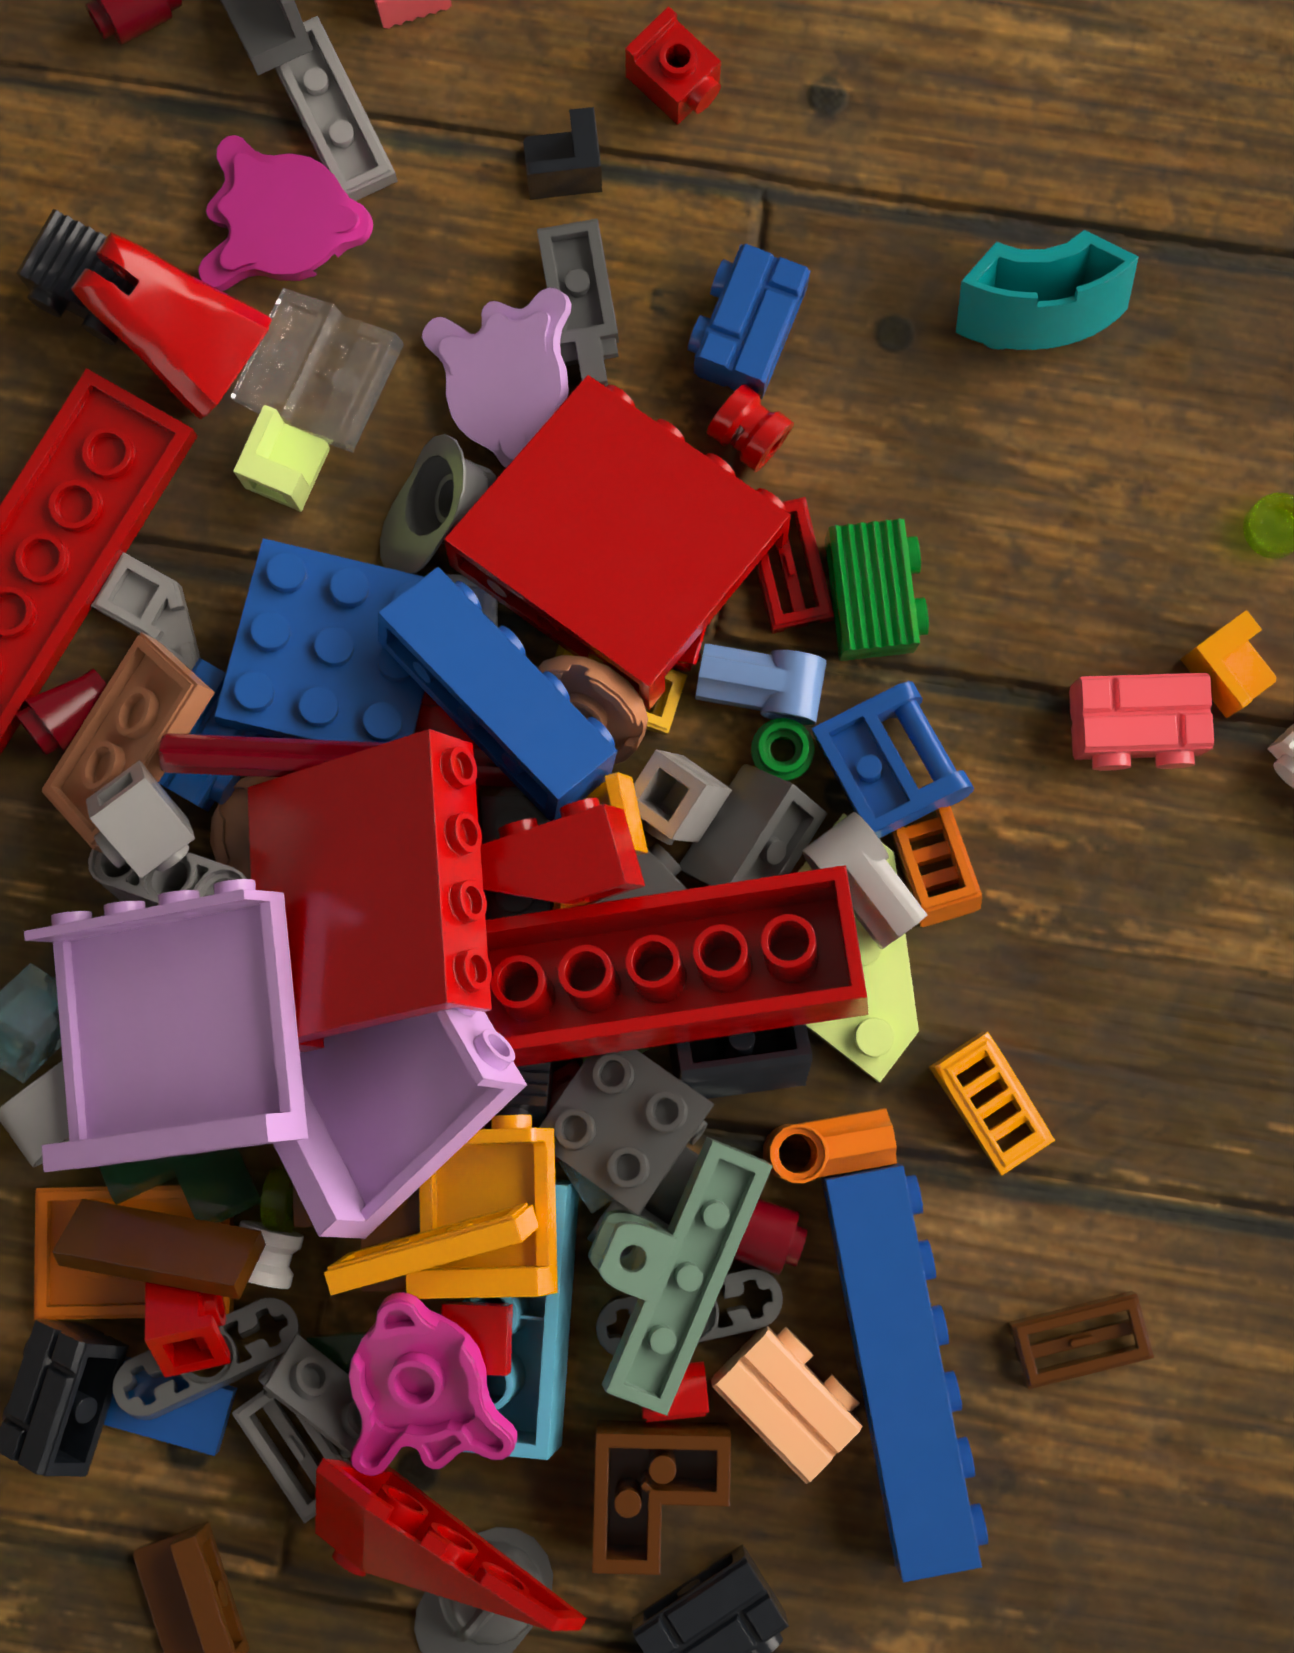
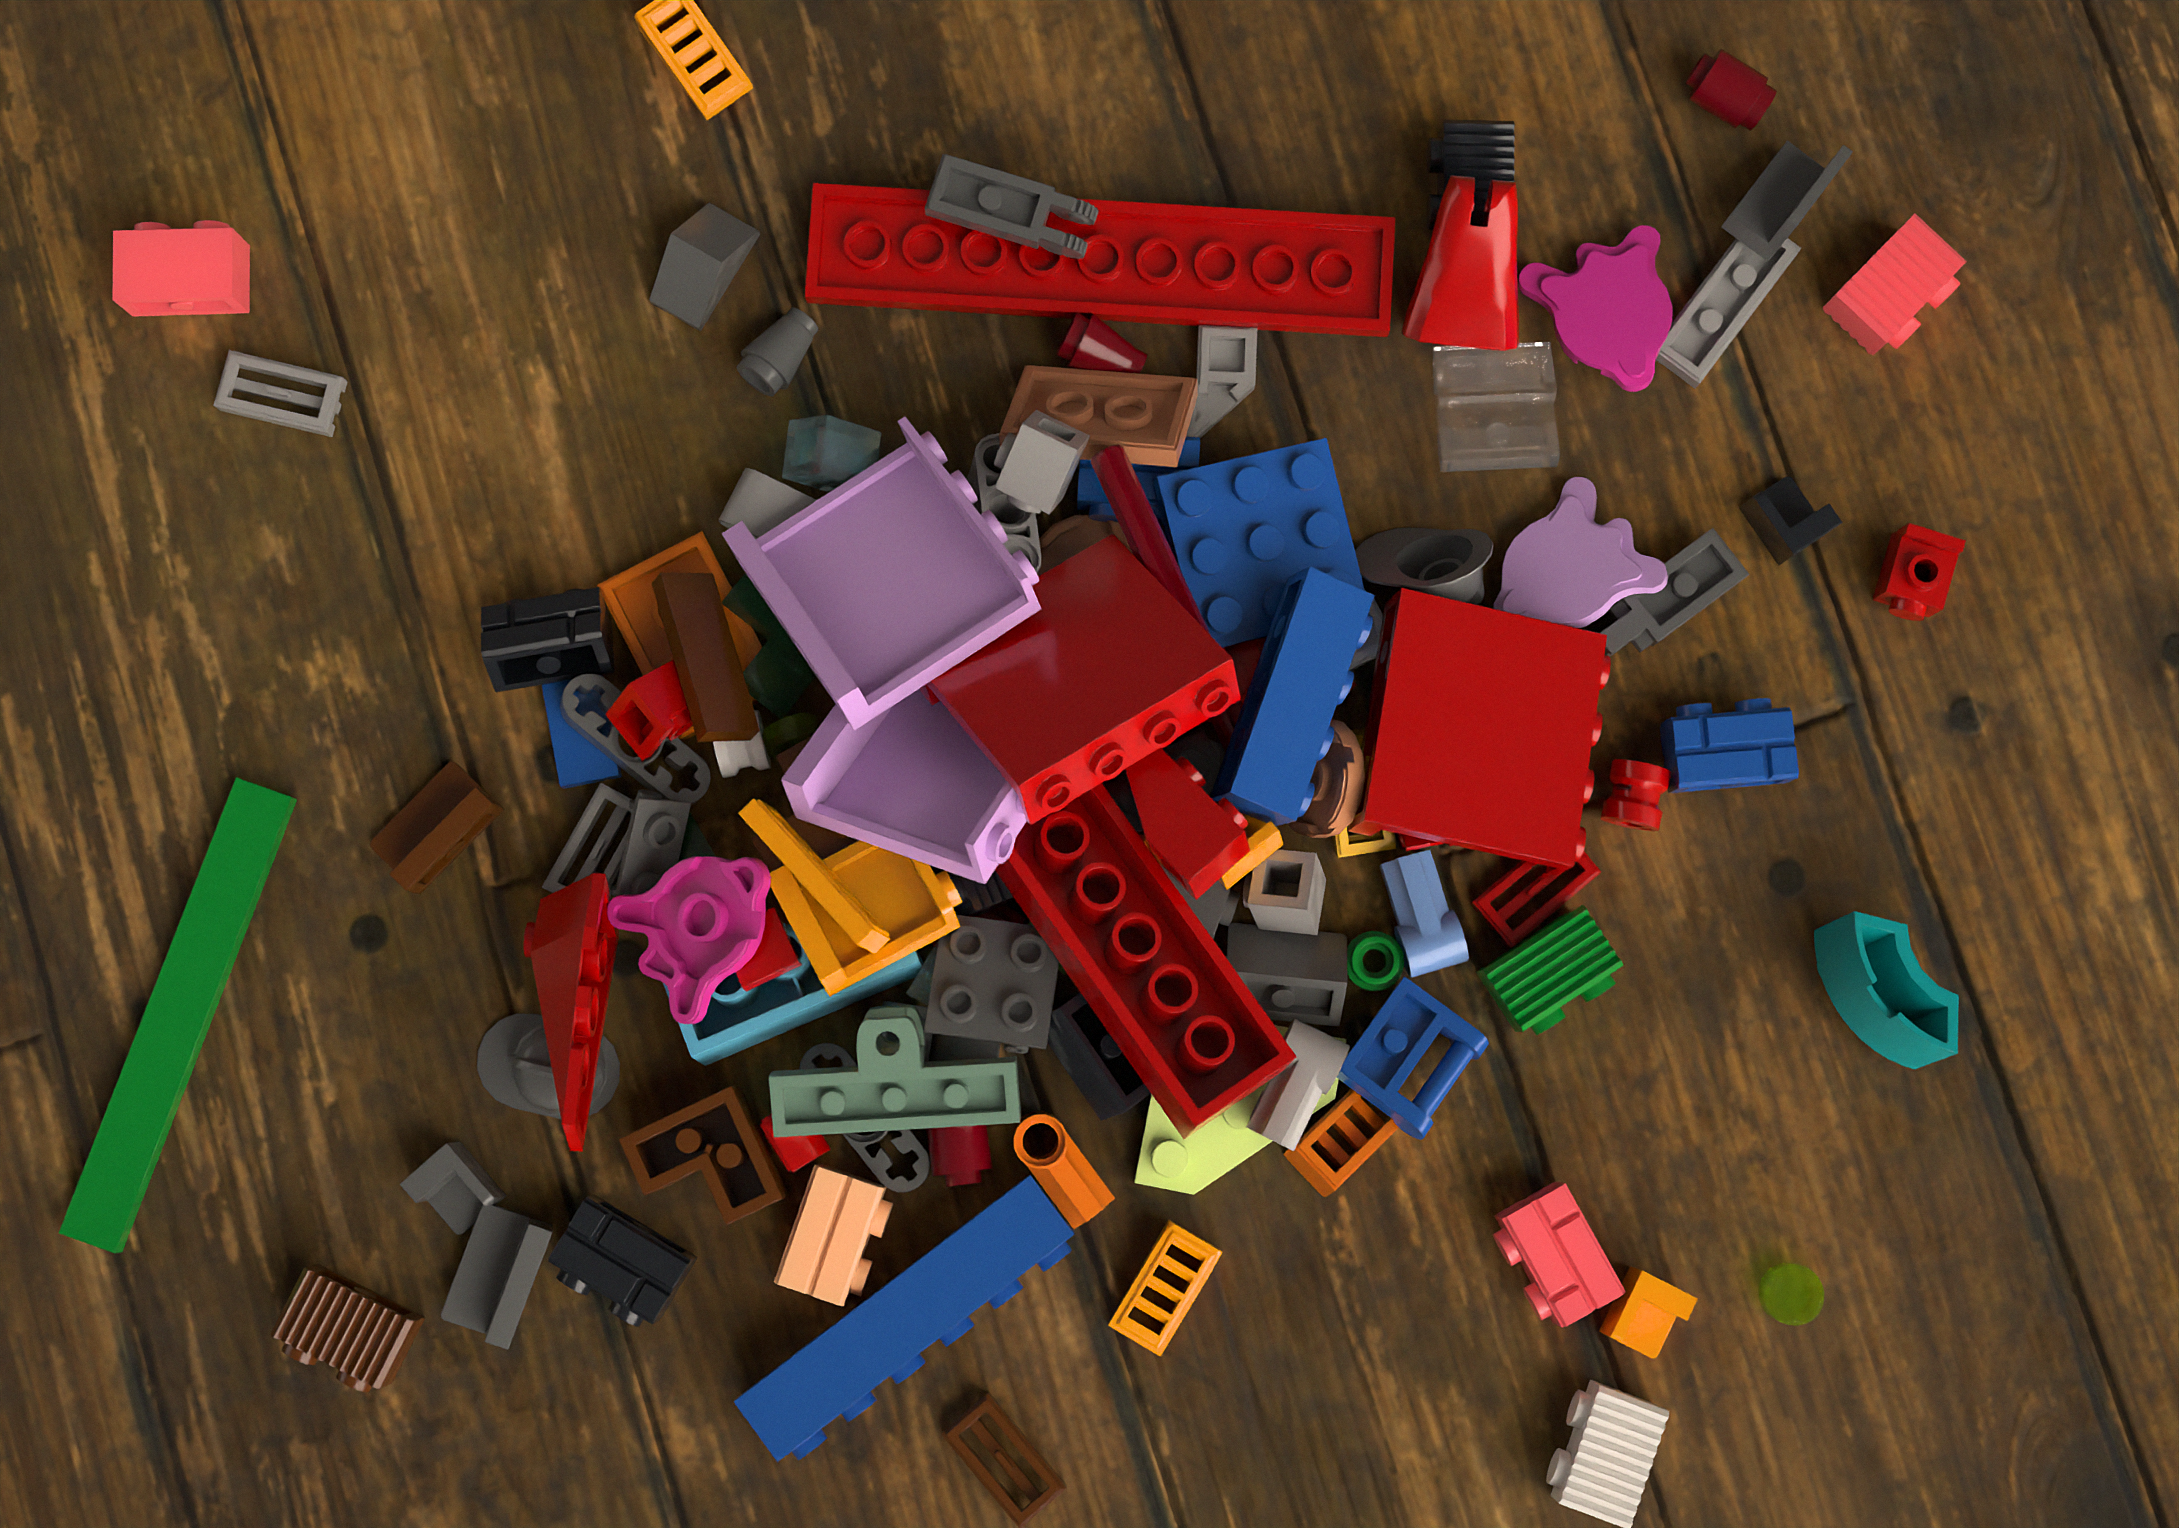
camera: 60 degrees right, 0 degrees up
yellowish green panel [233,405,330,512] -> none

